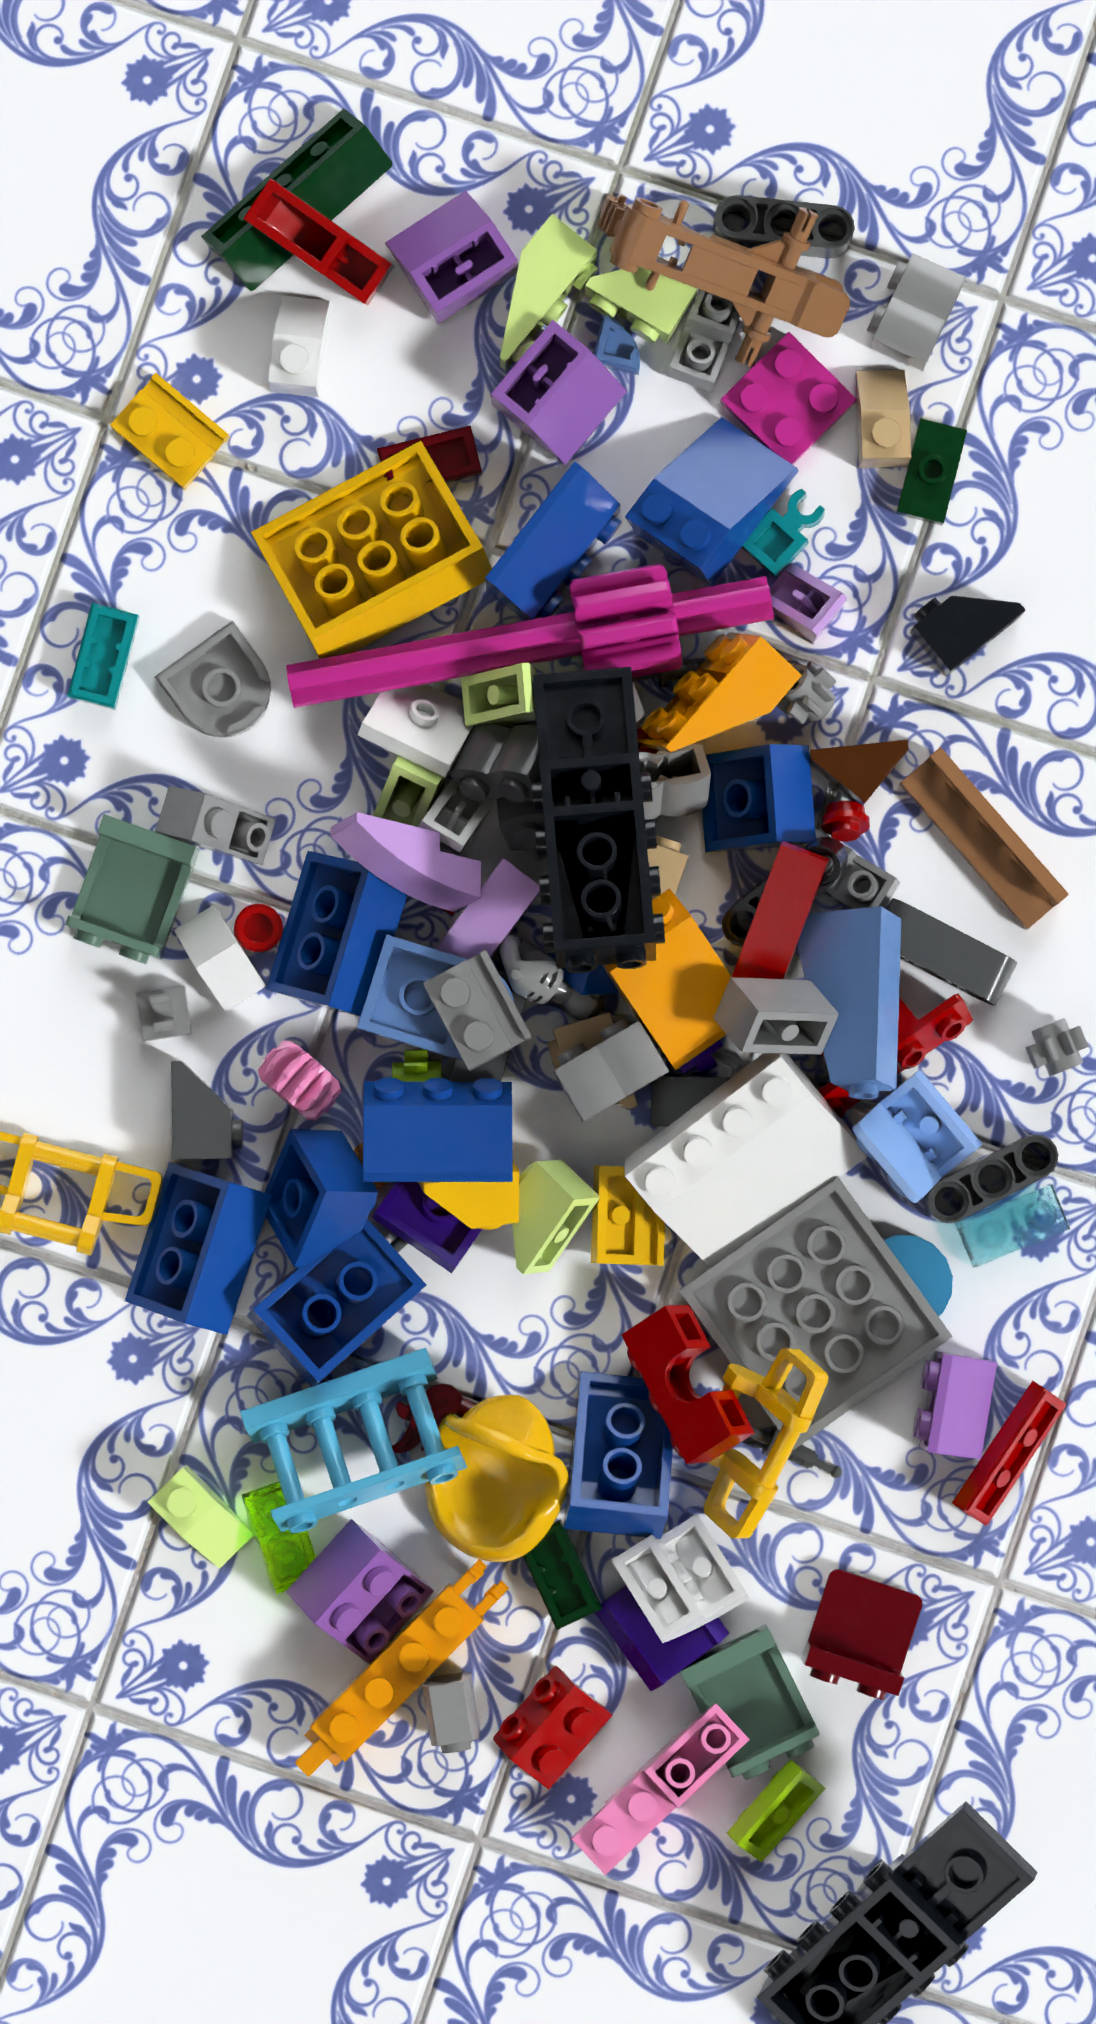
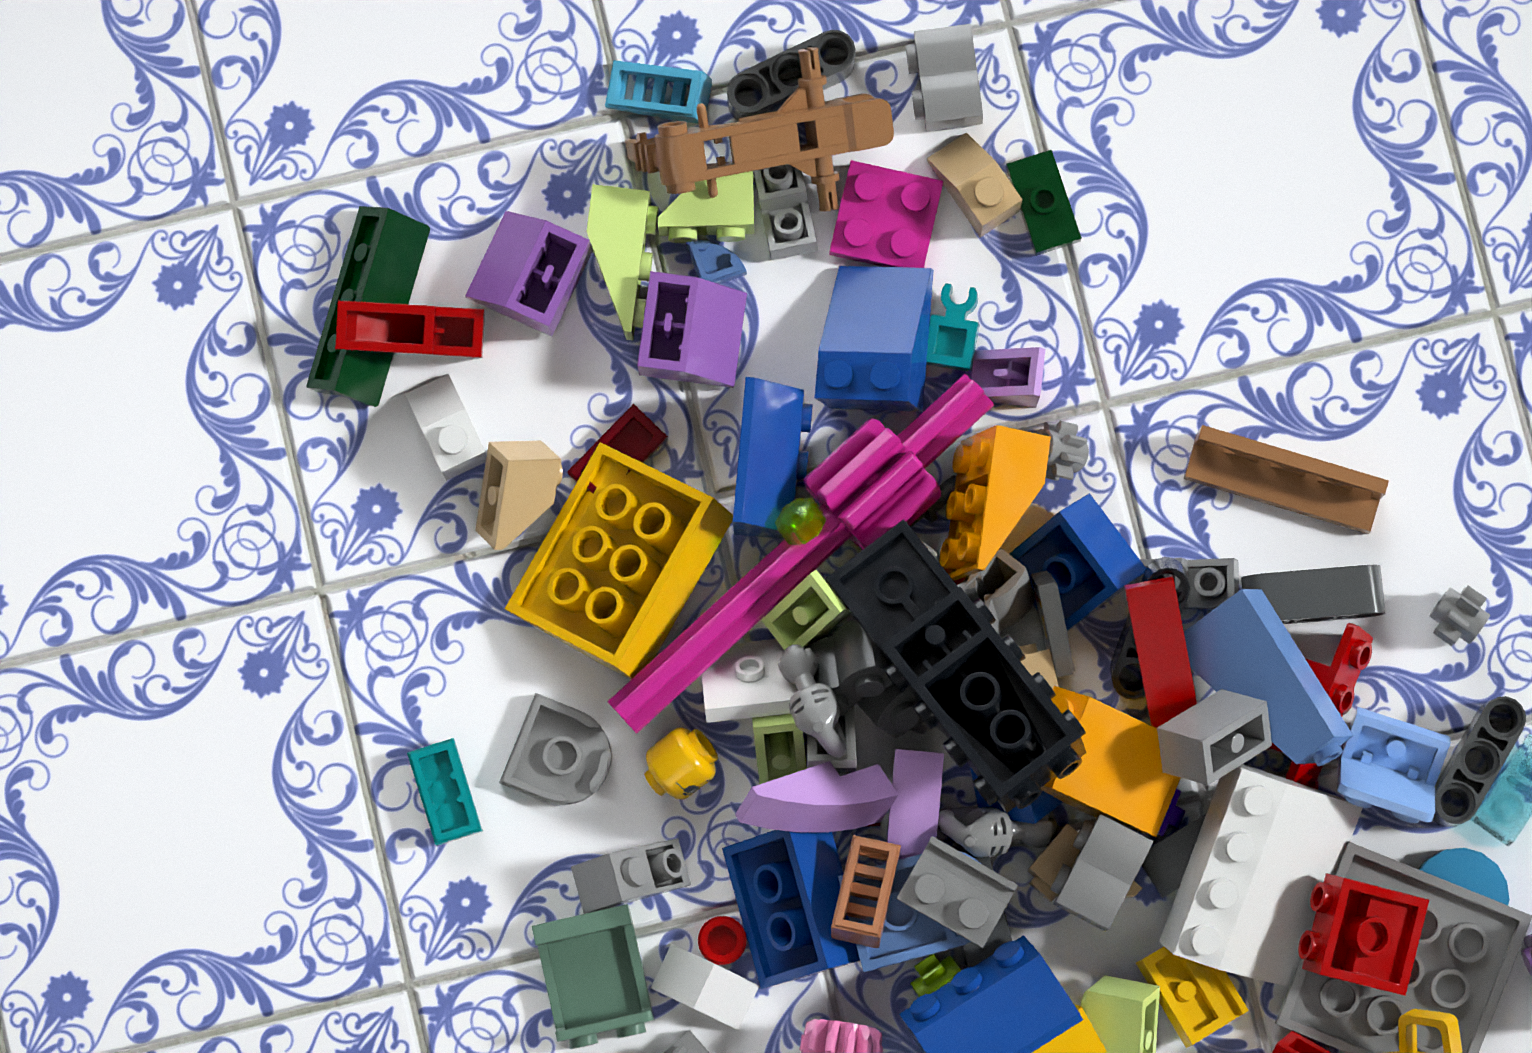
camera: 30 degrees left, 5 degrees down
yellow plate [110,372,230,491] -> none
reddish brown slope [809,739,909,805] -> none
red plate [821,801,870,842] -> none
black slope [910,596,1026,677] -> none
none -> tan slope [475,440,563,550]
none -> medium azure slope [605,60,712,124]
none -> yellow head [644,727,718,800]
none -> clear neon green tile [775,497,826,545]
none -> light grey piece [778,644,847,758]
none -> nougat slope [831,835,901,948]
none -> dark grey tile [1031,571,1075,678]
none -> red plate [1298,873,1429,996]

